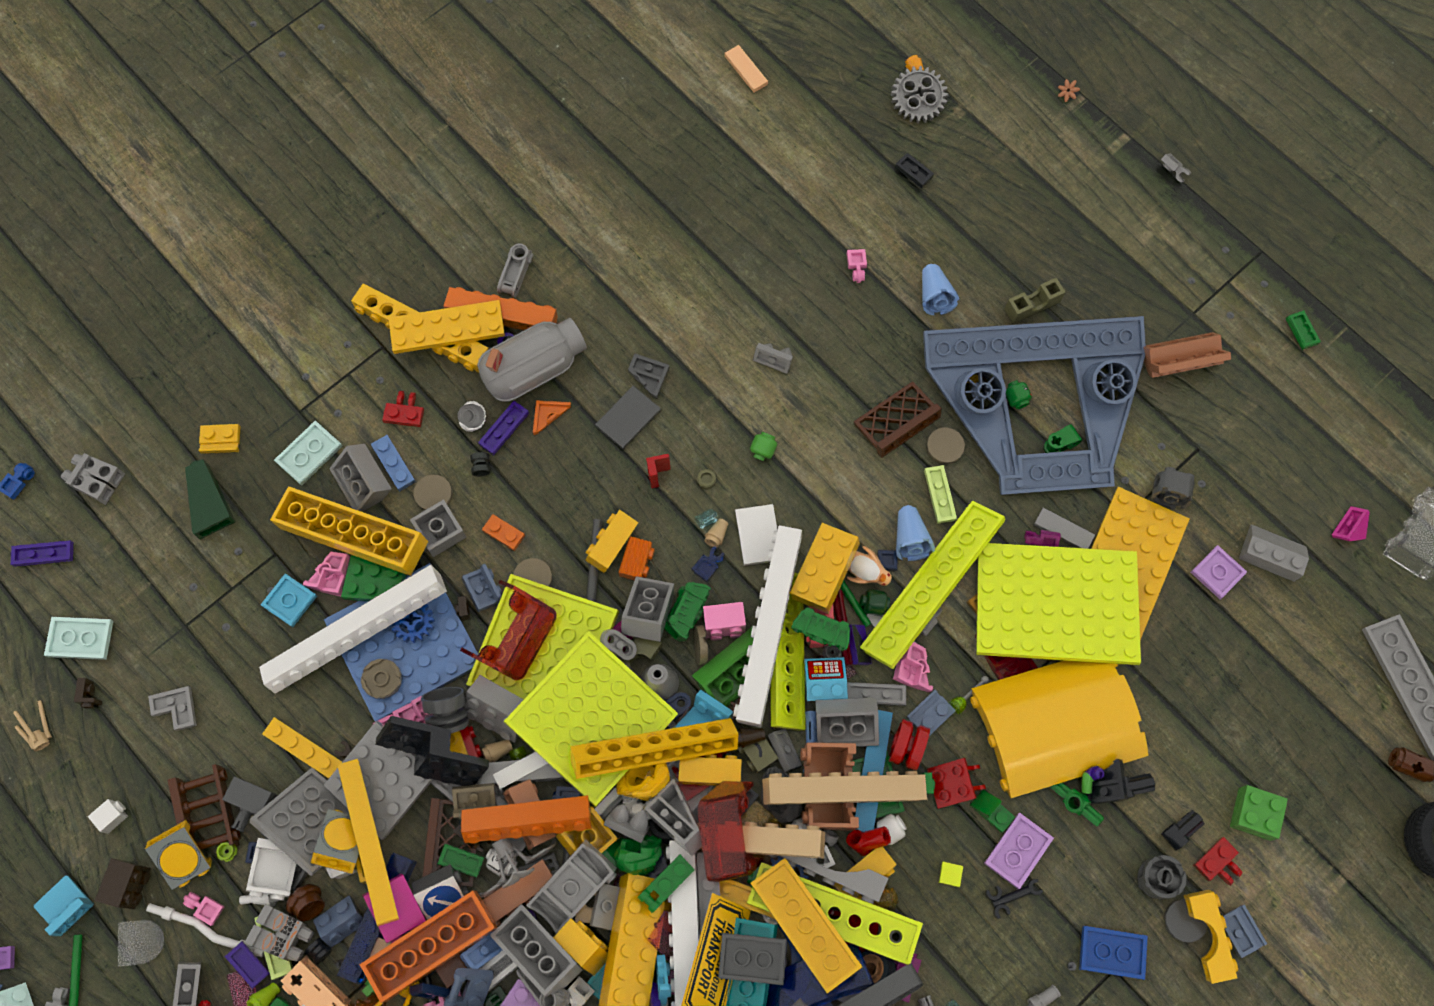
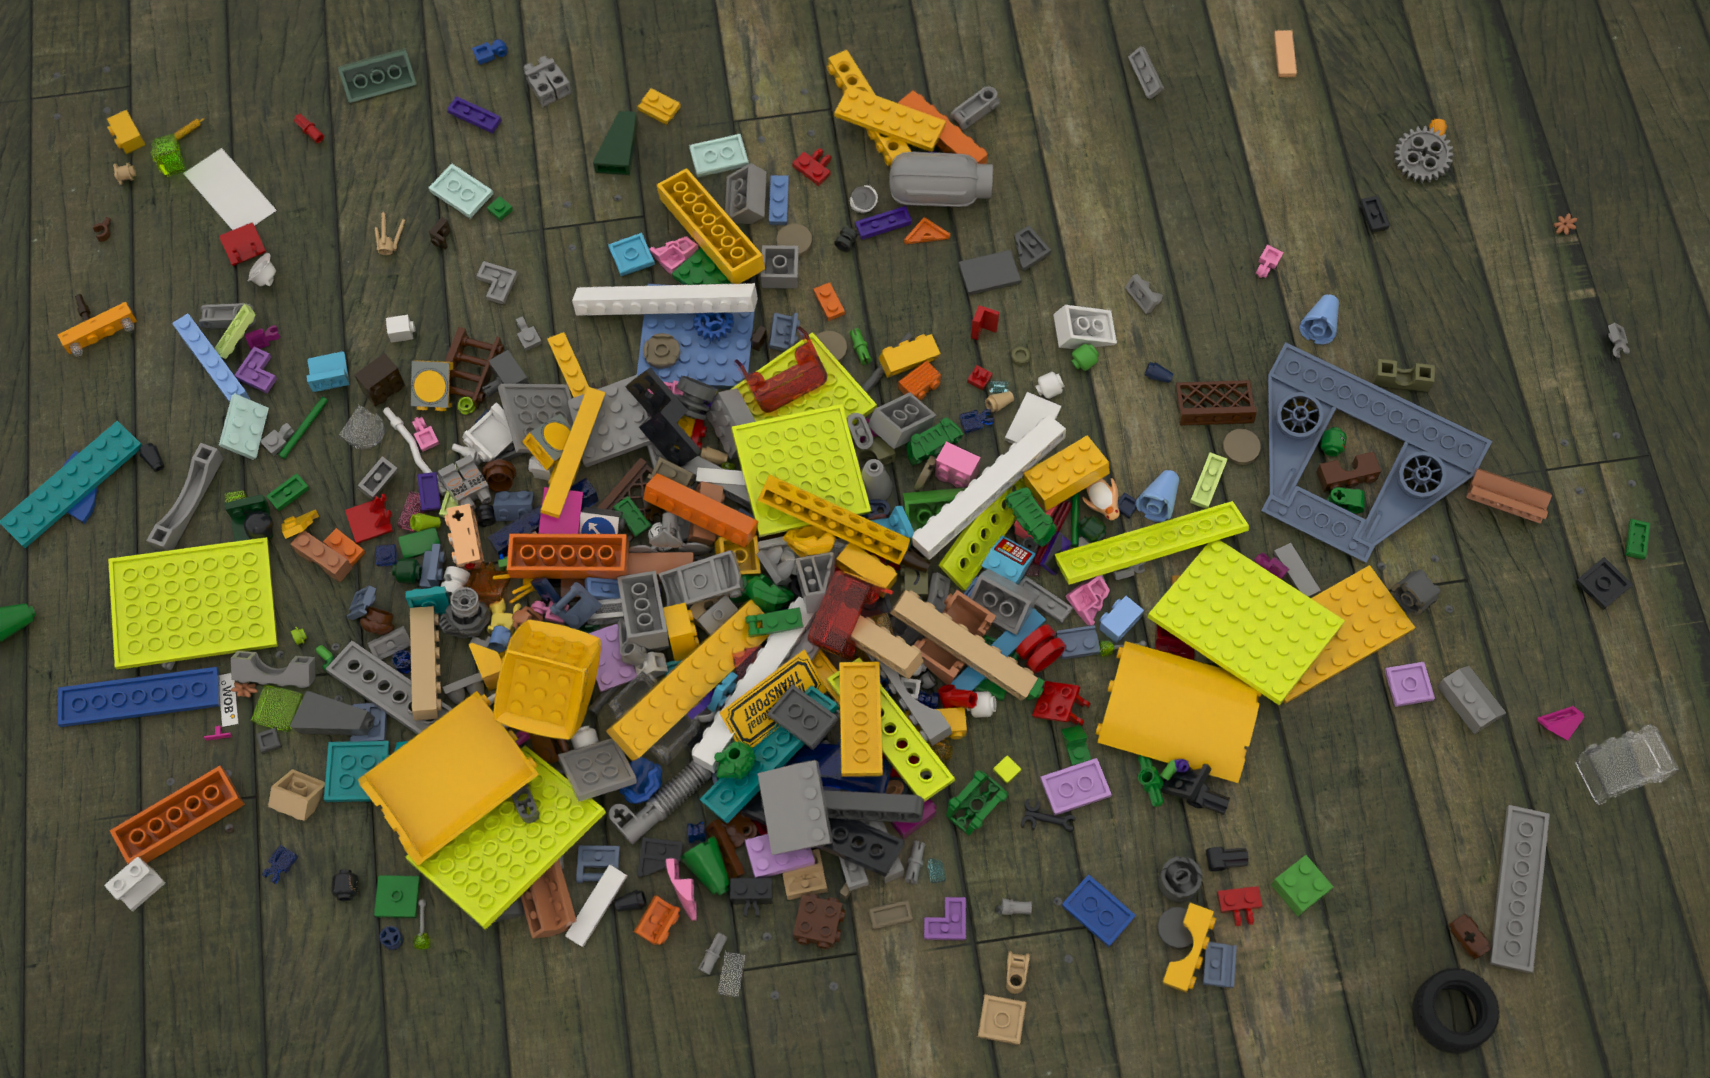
camera: 35 degrees right, 5 degrees down
nougat tile [485,348,503,373] -> none
none -> green plate [487,196,513,221]
none -> light grey plate [516,316,542,351]
none -> bright green pin [849,328,872,365]
none -> clear blue wheel [918,690,939,709]
none -> green piece [946,770,1008,836]
none -> red tile [967,365,993,391]
none -> white head [1036,372,1065,399]
none -> white slope [1053,305,1117,349]
none -> light blue brick [1099,596,1144,644]
none -> light grey plate [1128,46,1164,99]
none -> dark blue cone [1144,362,1174,383]
none -> reddish brown arch [1316,451,1381,492]
none -> black plate [1575,557,1633,610]

